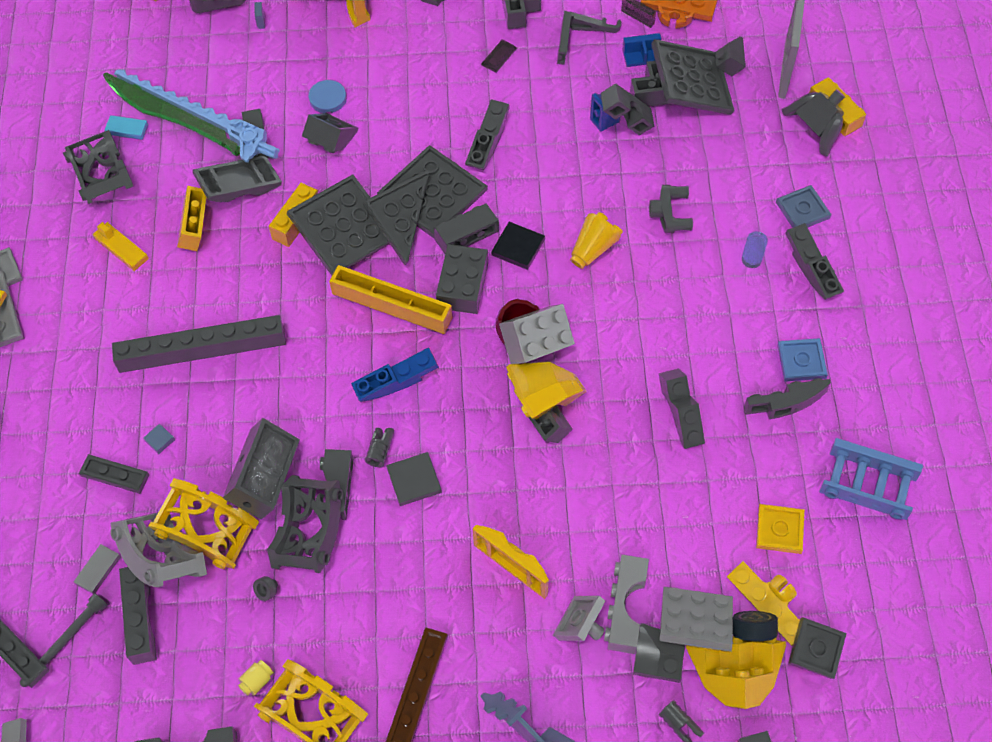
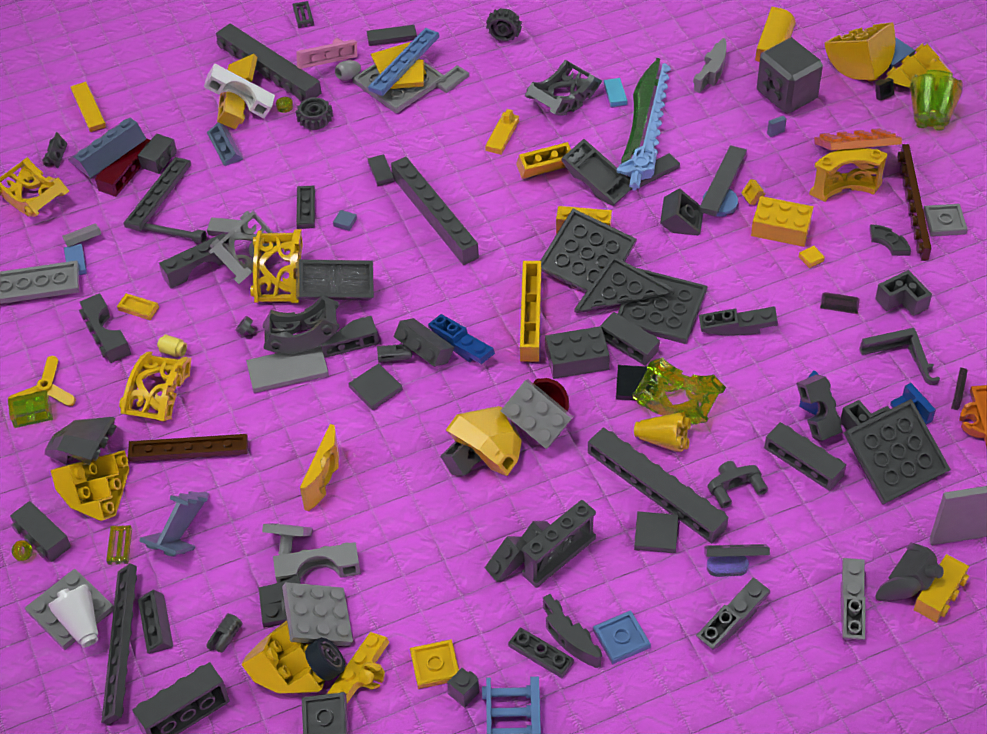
camera: 70 degrees right, 10 degrees down
dark grey slope [715,36,746,76] -> none
sand blue tile [776,185,832,228] -> none
none -> yellow tile [117,293,159,320]
none -> light grey tile [246,345,329,393]
none -> dark grey tile [367,154,394,186]
none -> dark grey brick [394,318,454,366]
none -> dark grey brick [447,668,479,708]
none -> dark grey tile [508,627,574,678]
none -> dark grey fence [522,500,596,588]
none -> dark grey brick [588,427,728,544]
none -> clear neon green fence [632,357,726,424]
none -> dark grey tile [634,511,678,553]
none -> light grey slope [693,38,727,93]
none -> dark grey tile [699,145,747,216]
none -> dark grey tile [704,544,770,557]
none -> yellow tile [741,179,766,205]
none -> yellow brick [751,196,814,247]
none -> dark grey brick [764,422,846,491]
none -> yellow tile [798,246,825,268]
none -> light grey slope [841,558,866,640]

